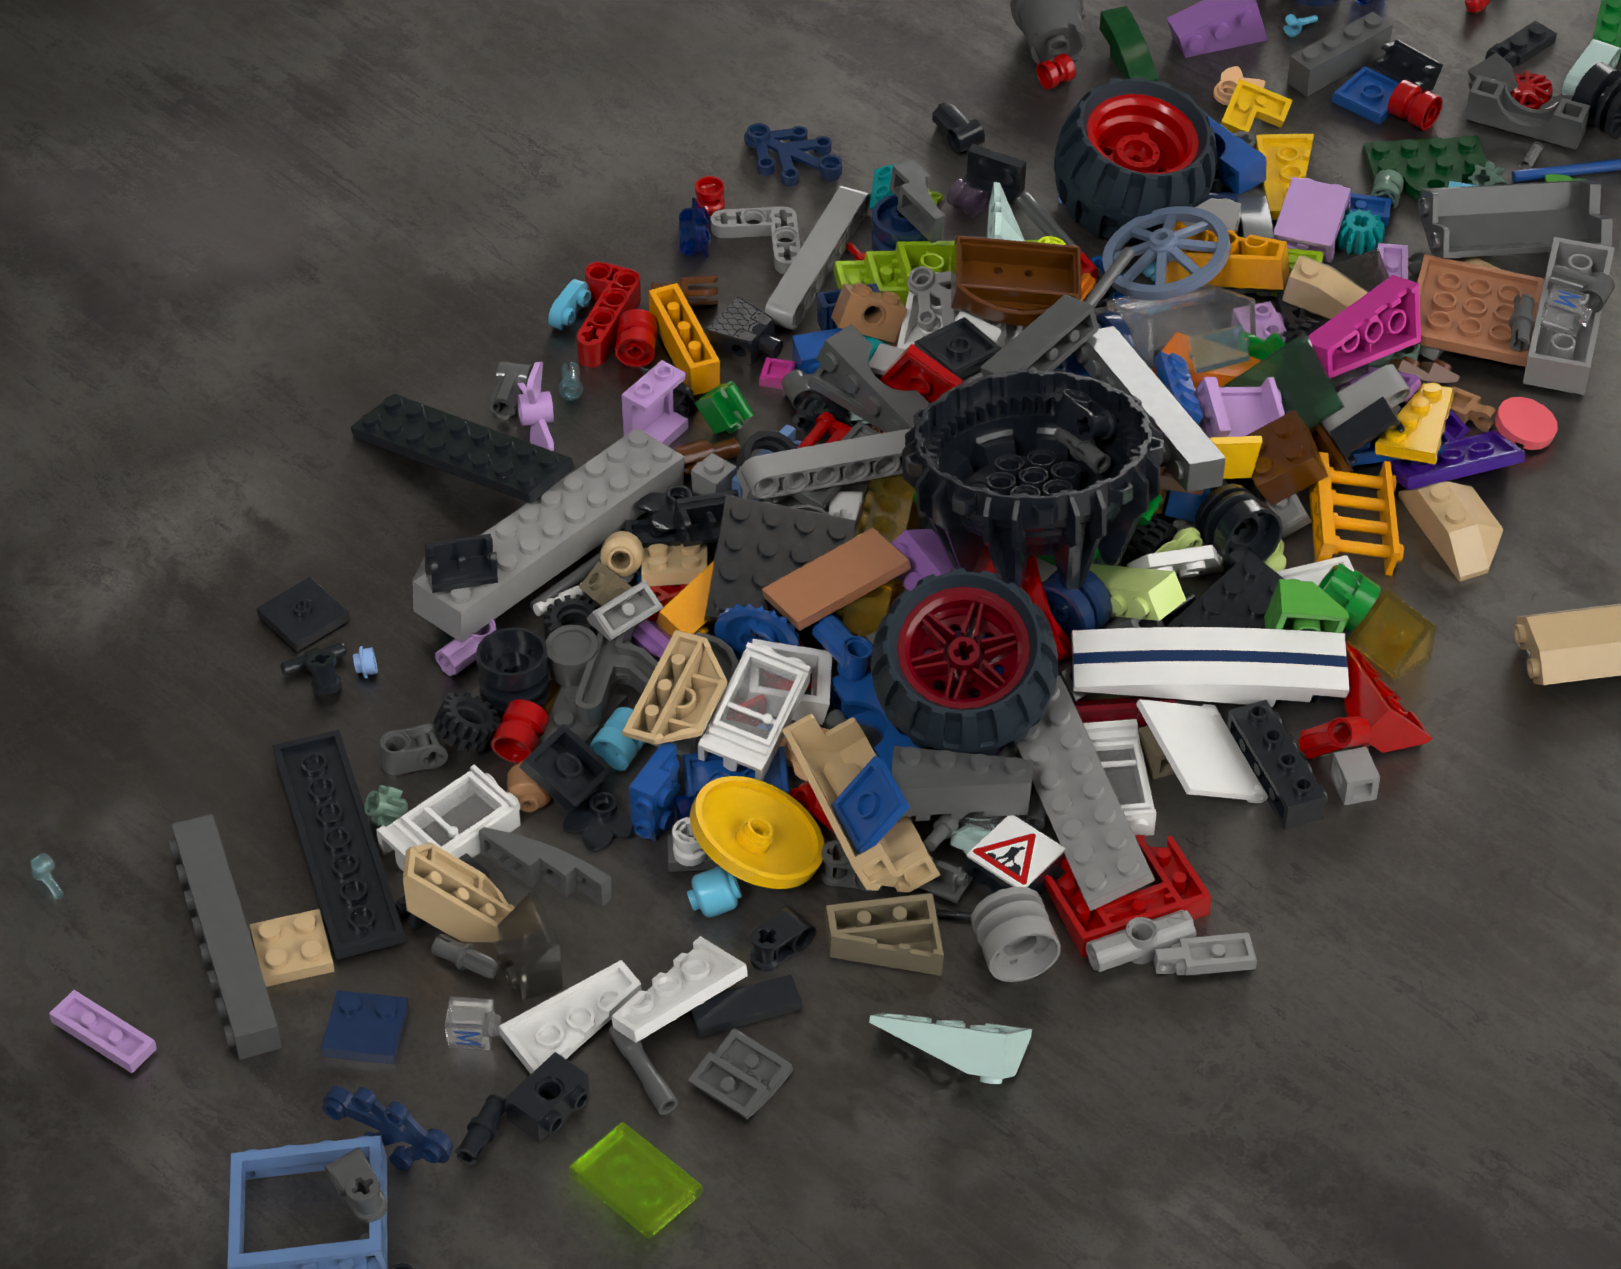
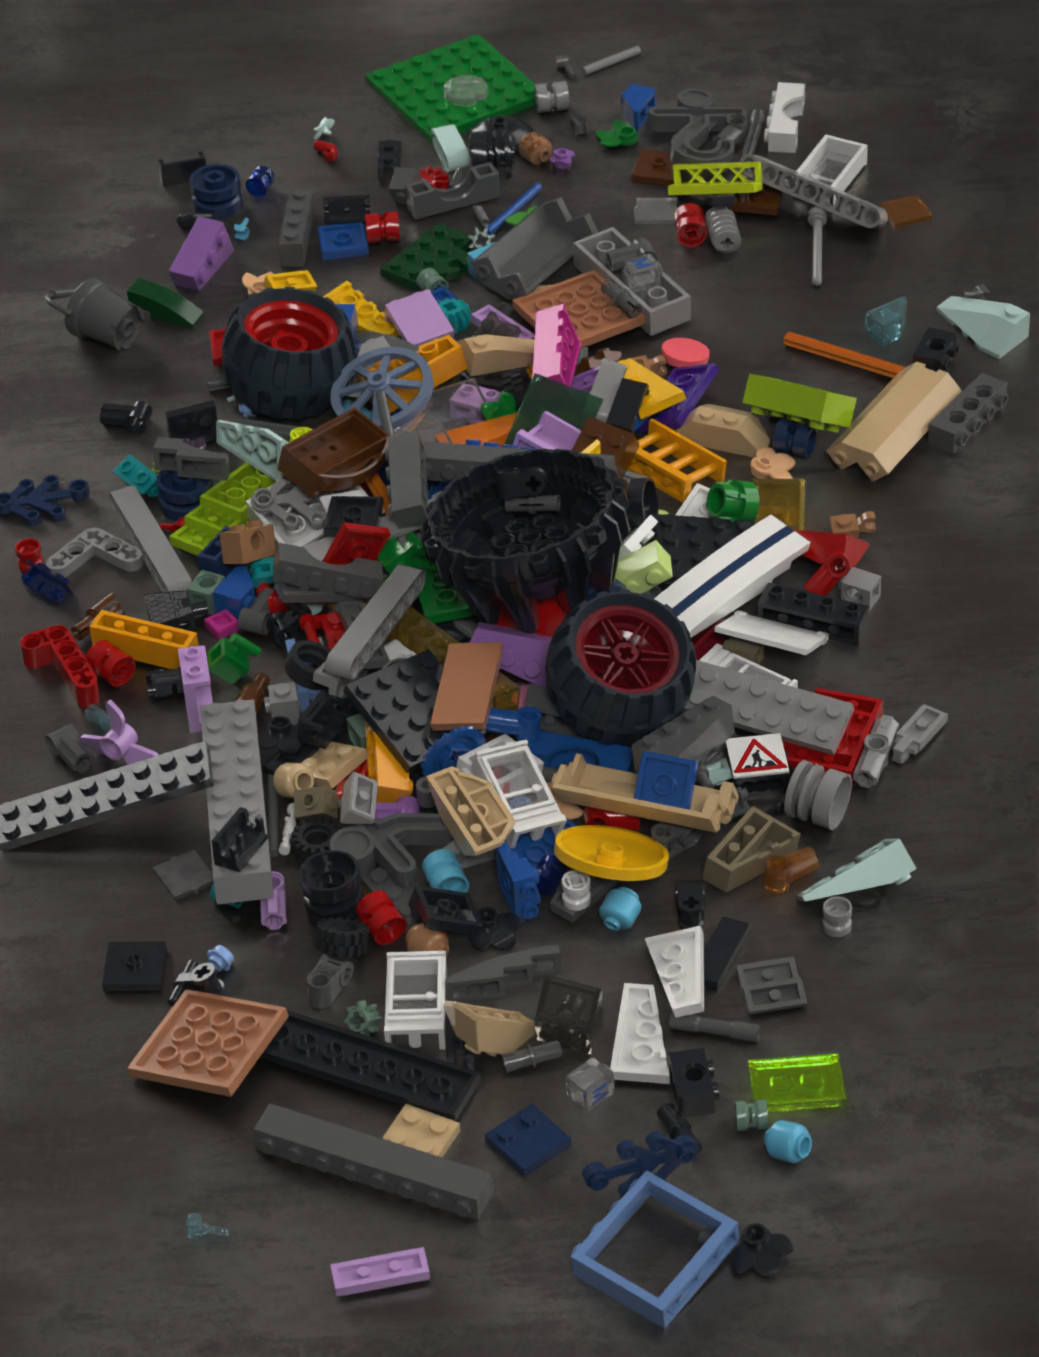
camera: 45 degrees left, 5 degrees down
dark grey piece [325,1147,388,1222] -> none
medium azure plate [548,279,591,330] -> none
red wheel [1036,53,1076,90] -> none
clear light blue piece [1189,324,1250,374] -> none
bright green slope [1264,578,1349,633] -> none
none -> nougat plate [127,989,289,1097]
none -> sand green brick [187,570,225,615]
none -> sand green wheel [735,1099,768,1132]
none -> lime piece [742,373,857,433]
none -> light nougat plate [750,447,796,482]
none -> clear orange piece [764,846,819,894]
none -> medium azure head [764,1120,812,1164]
none -> dark blue wheel [772,419,817,459]
none -> light grey wheel [823,896,852,937]
none -> medium nougat plate [830,511,876,538]

